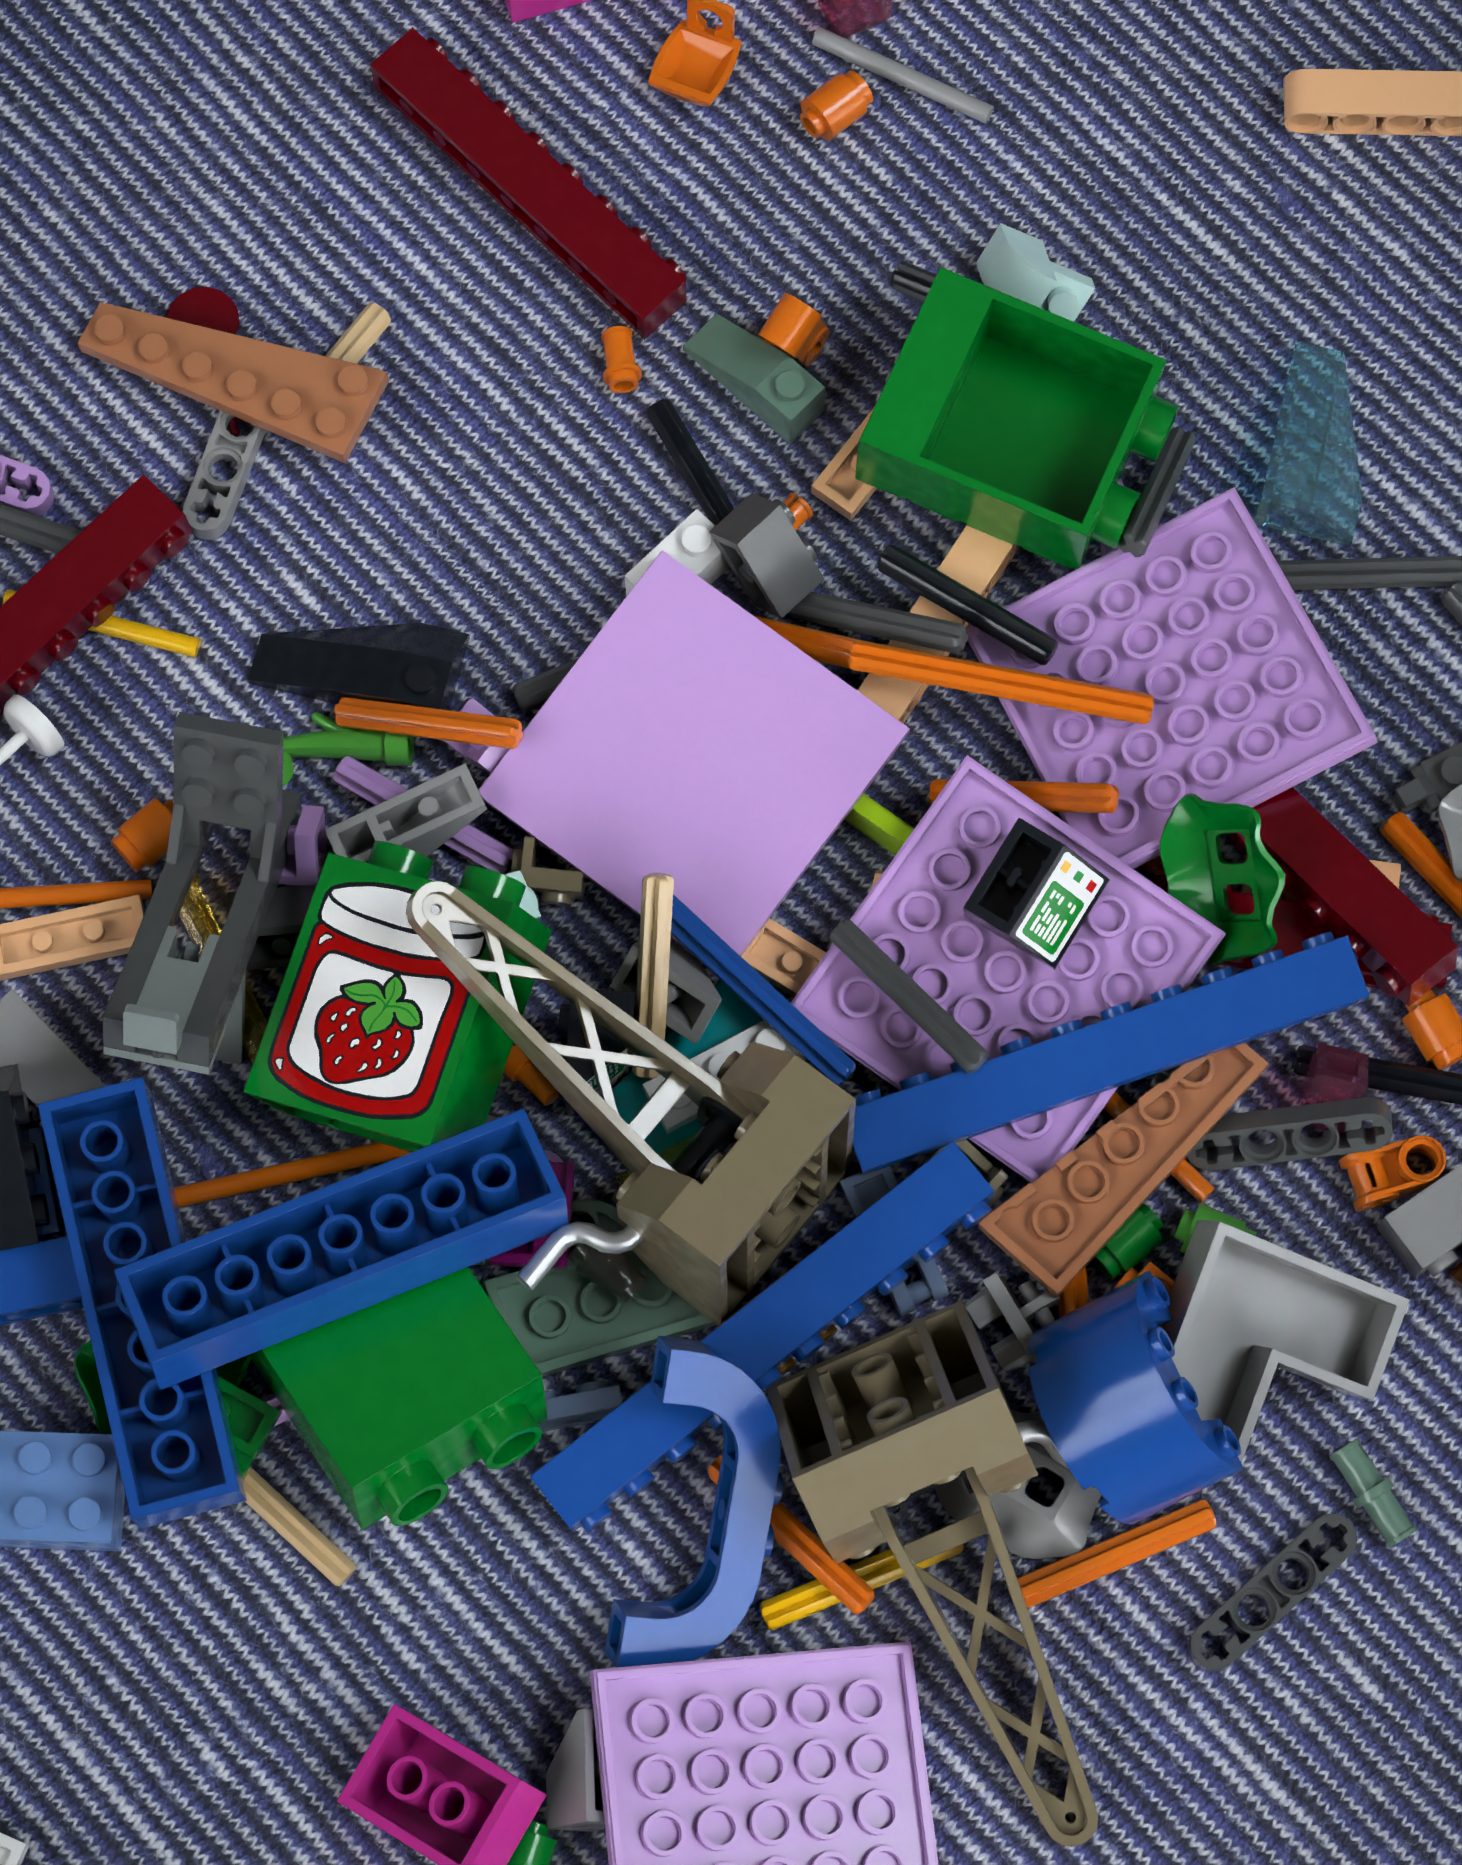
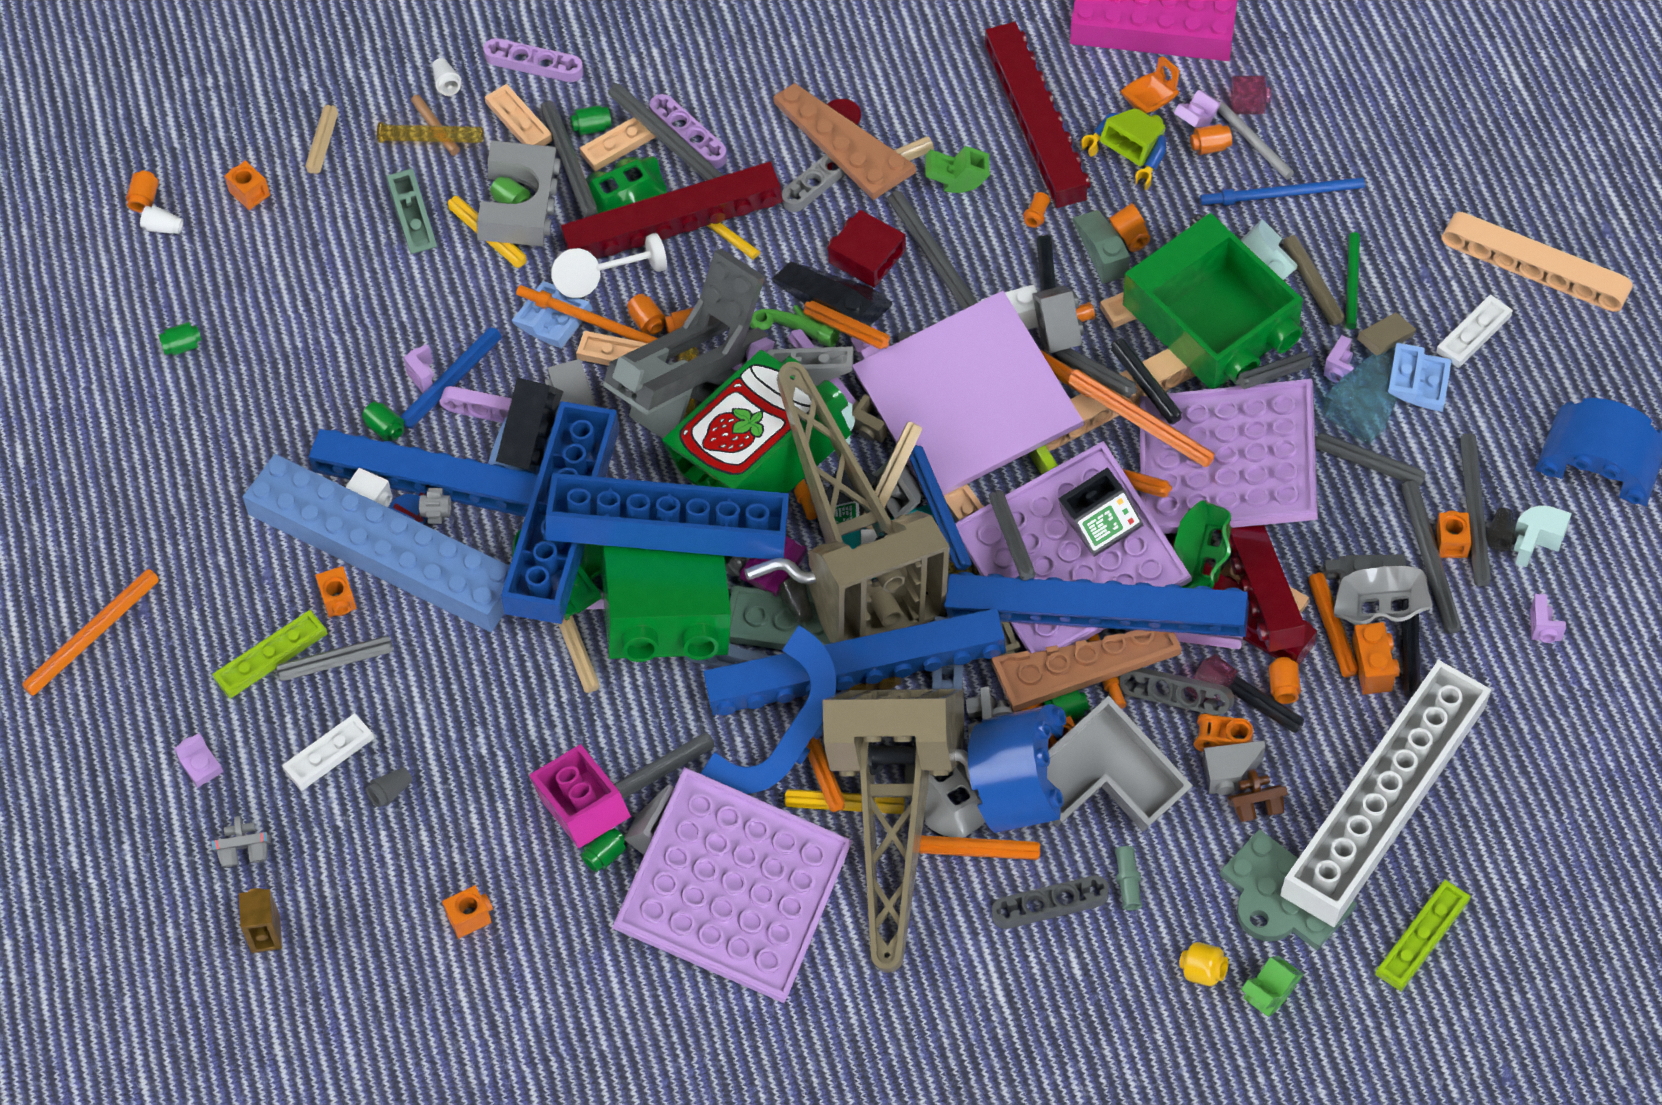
camera: 30 degrees right, 15 degrees down
none -> dark grey axle [614,733,714,799]
none -> orange brick [627,294,665,335]
none -> dark red brick [827,210,906,288]
none -> dark grey axle [888,191,978,310]
none -> bright green brick [925,145,990,193]
none -> lime torso [1081,108,1166,190]
none -> lavender bracket [1174,90,1220,127]
none -> blue bar [1200,177,1365,206]
none -> dark tan axle [1283,235,1344,326]
none -> lavender bracket [1323,335,1354,386]
none -> green bar [1345,232,1360,329]
none -> dark tan tile [1357,312,1416,356]
none -> light blue slope [1388,343,1452,412]
none -> white plate [1436,294,1513,368]

